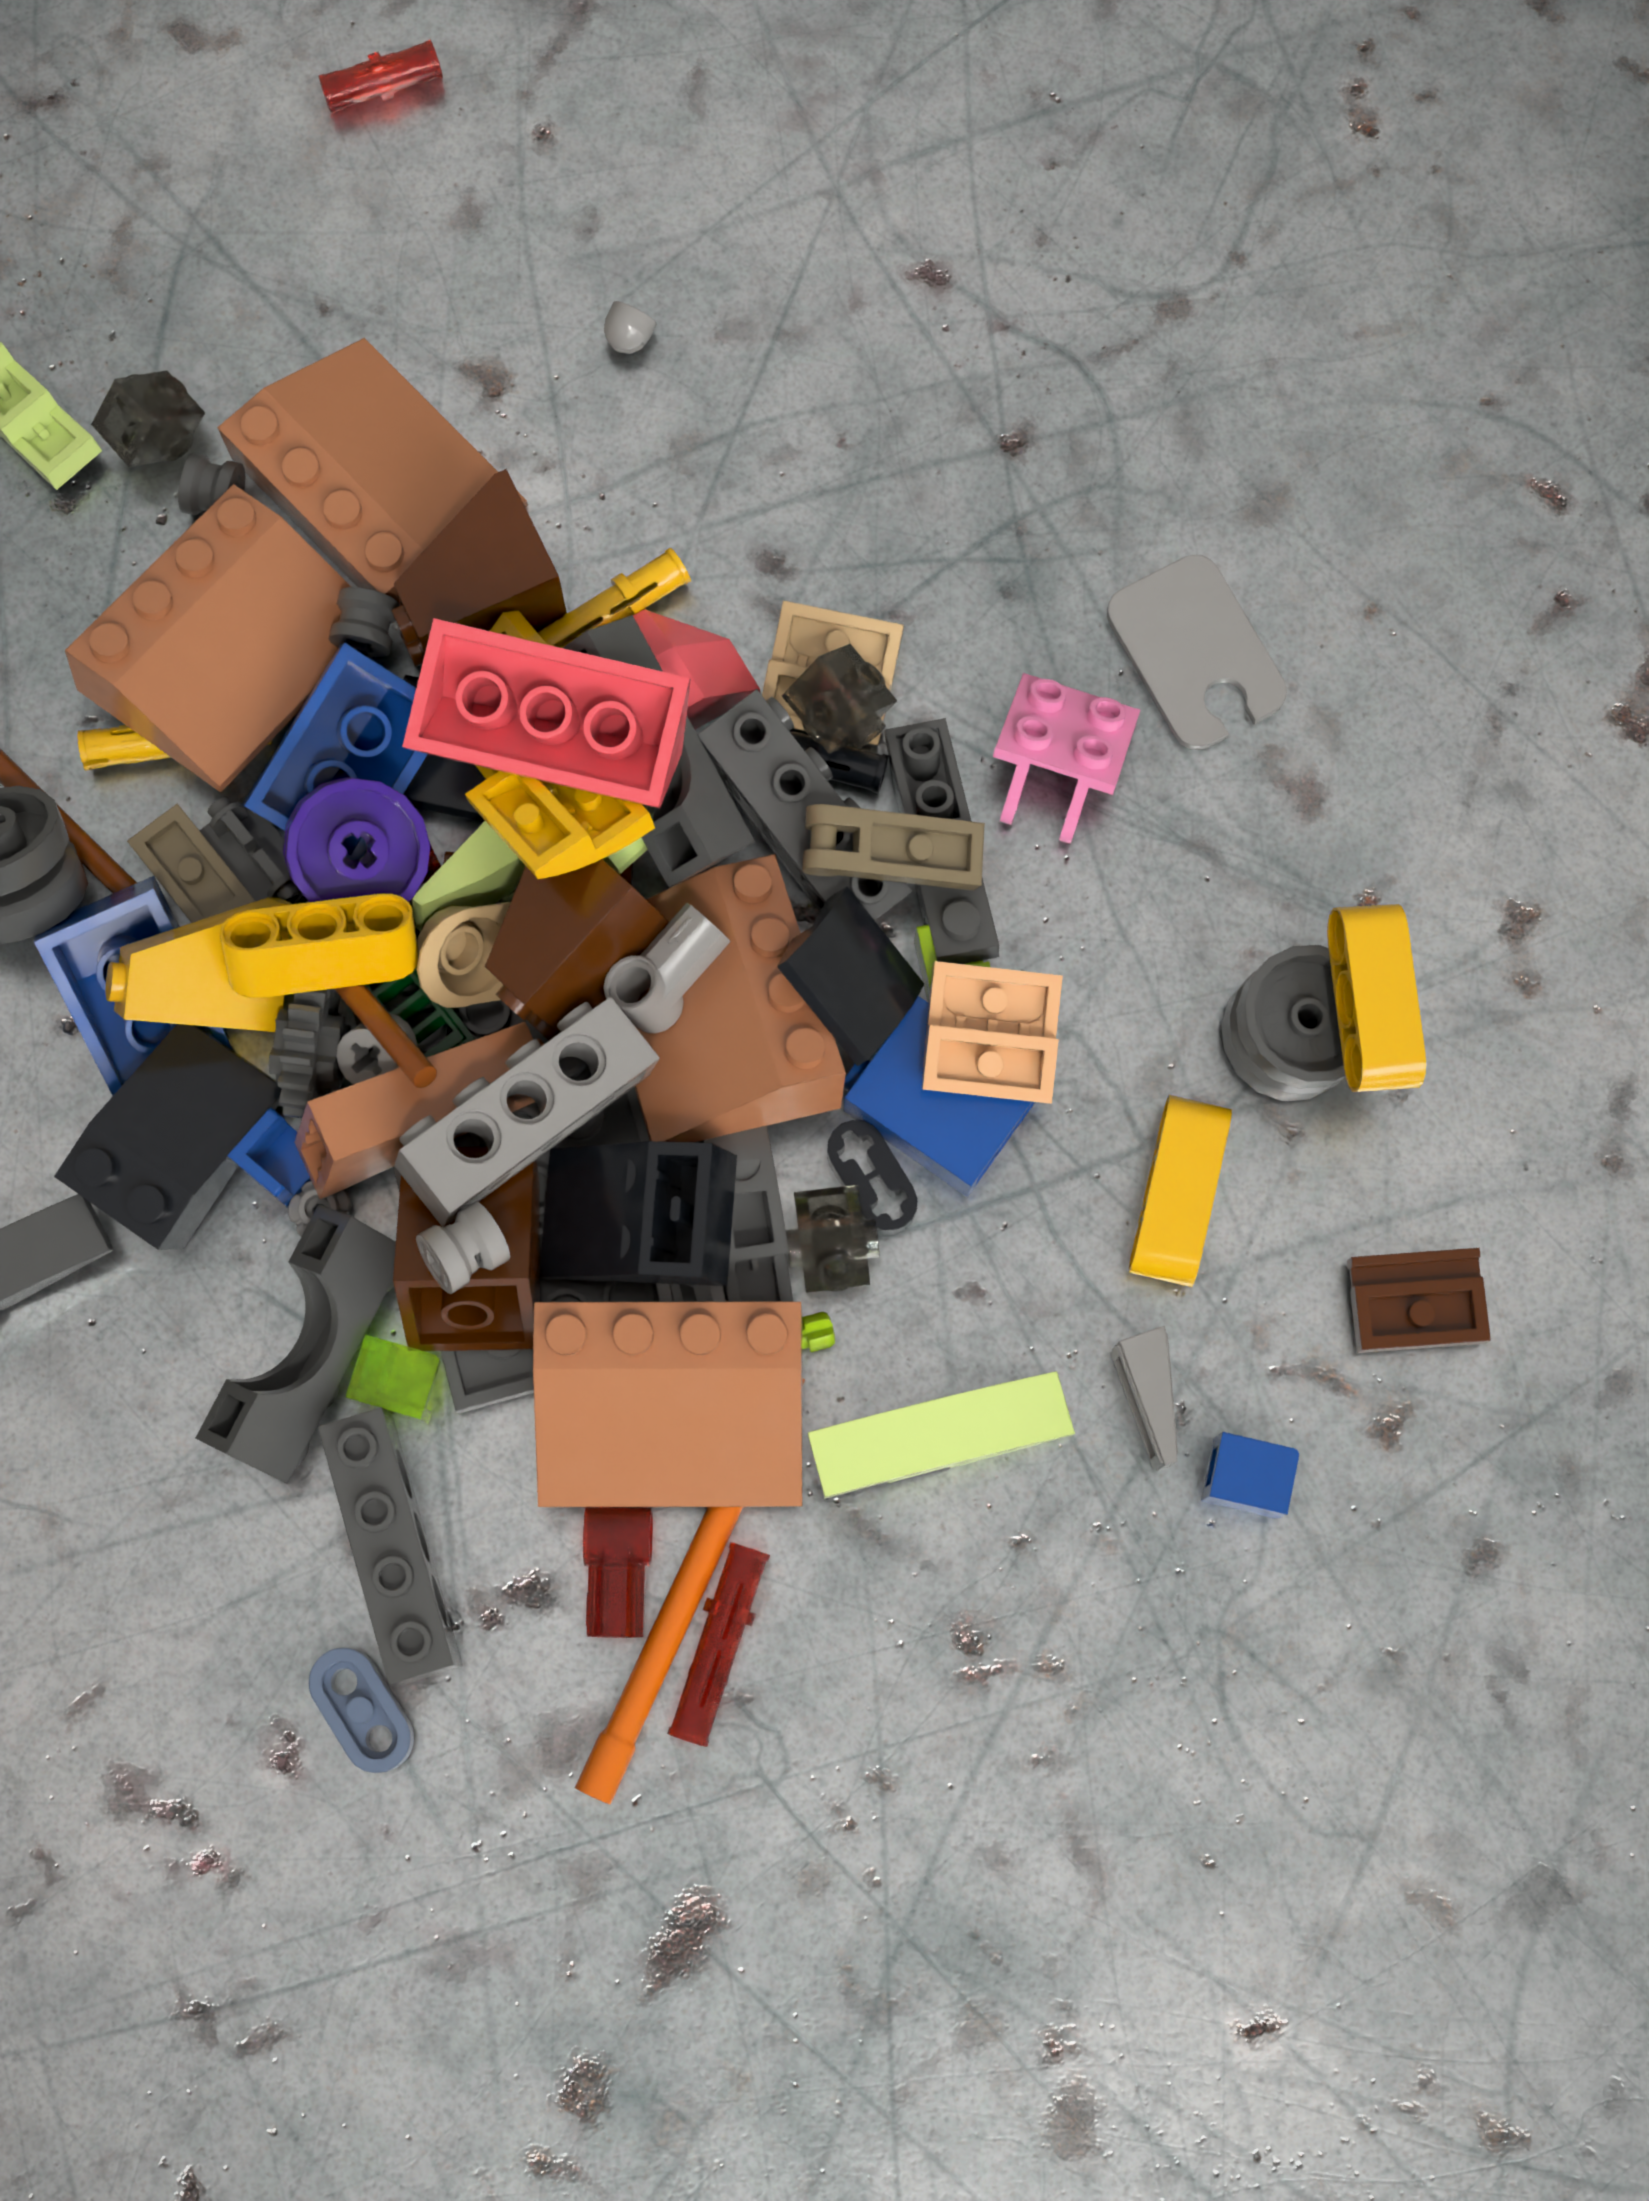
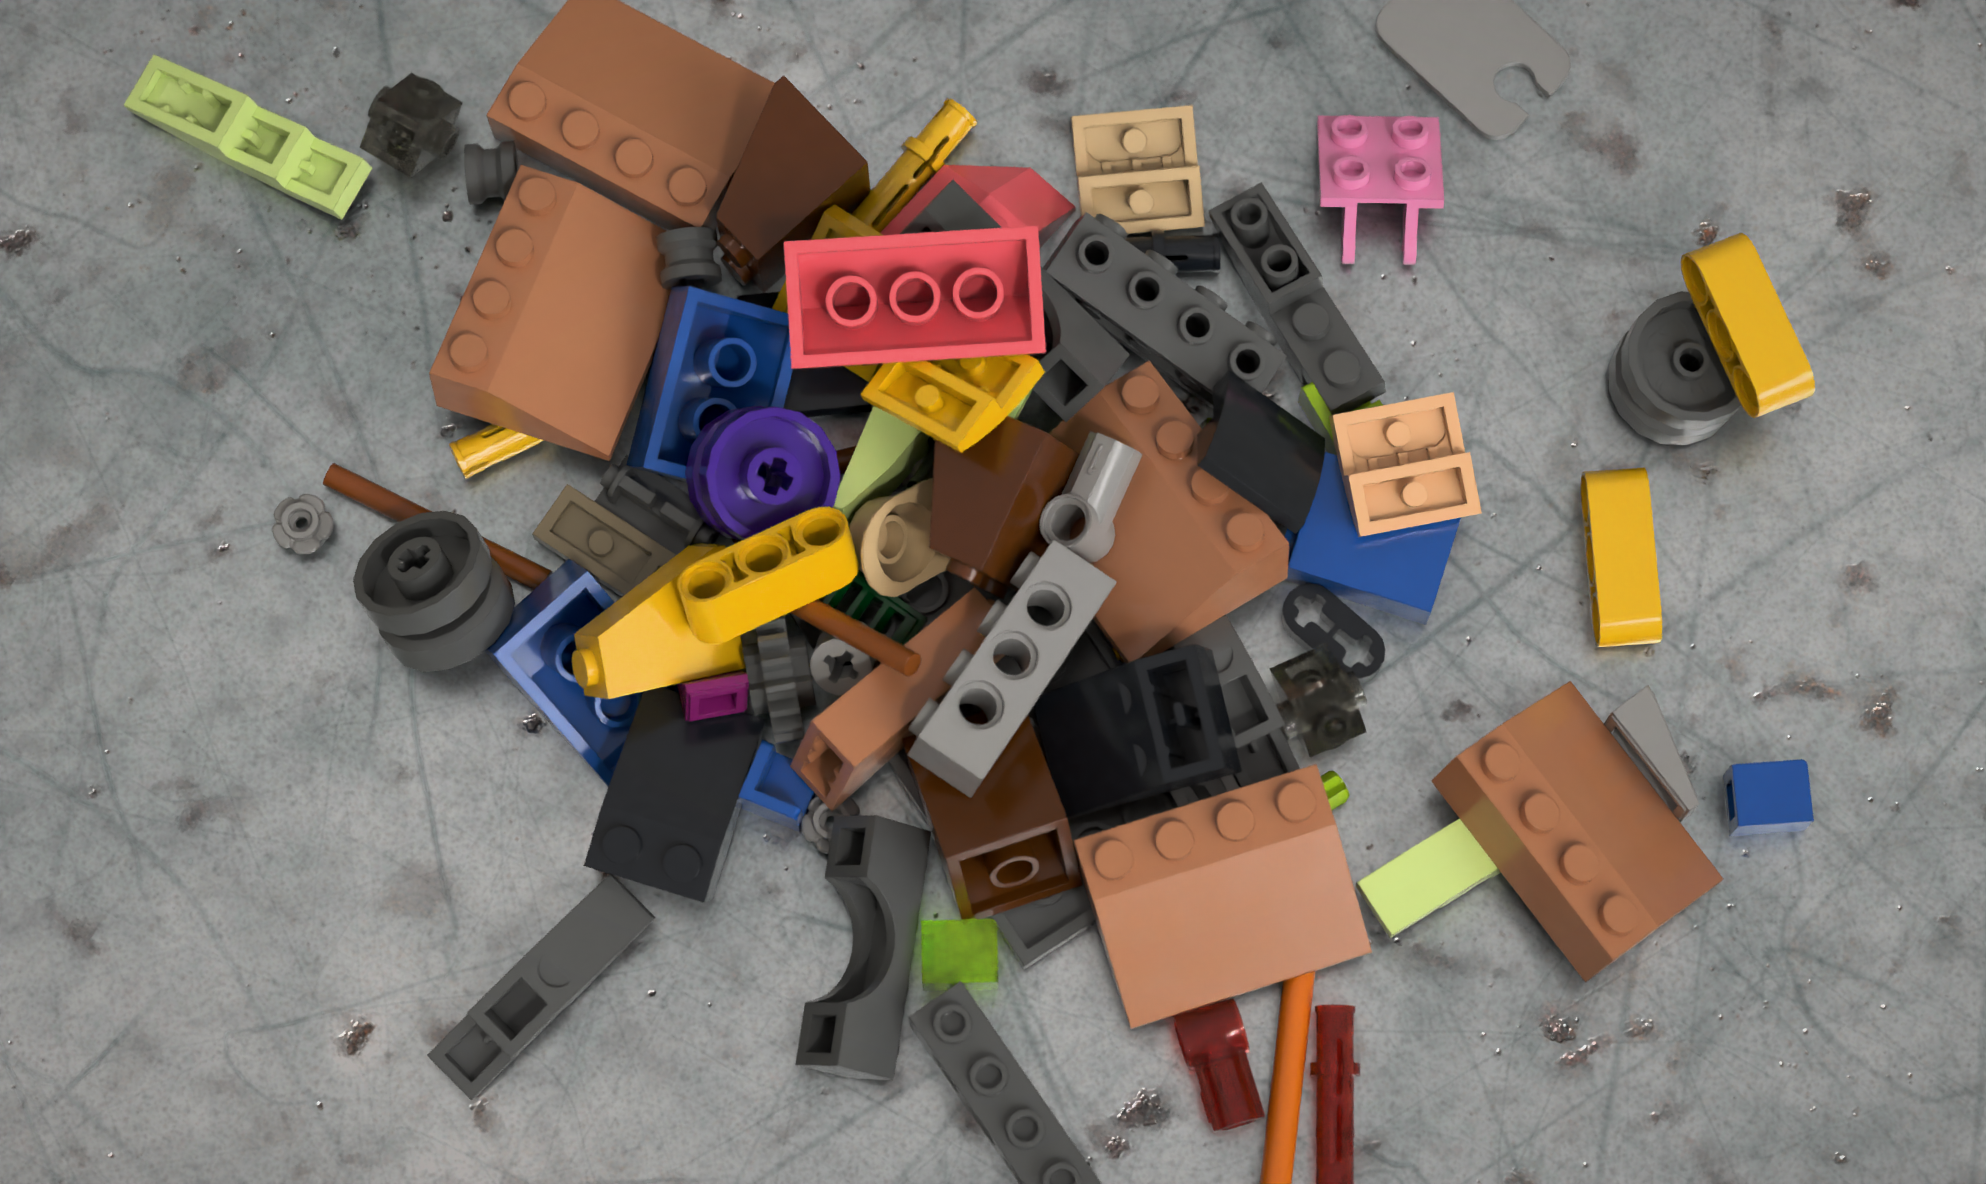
camera: 15 degrees left, 0 degrees up
light grey wheel [416,1202,510,1294] -> none
clear smoke brick [782,644,897,754] -> none
dark tan plate [802,804,985,891] -> none
reddish brown plate [1347,1248,1491,1353] -> none
none -> magenta slope [677,670,749,722]
none -> nougat slope [1431,681,1724,983]

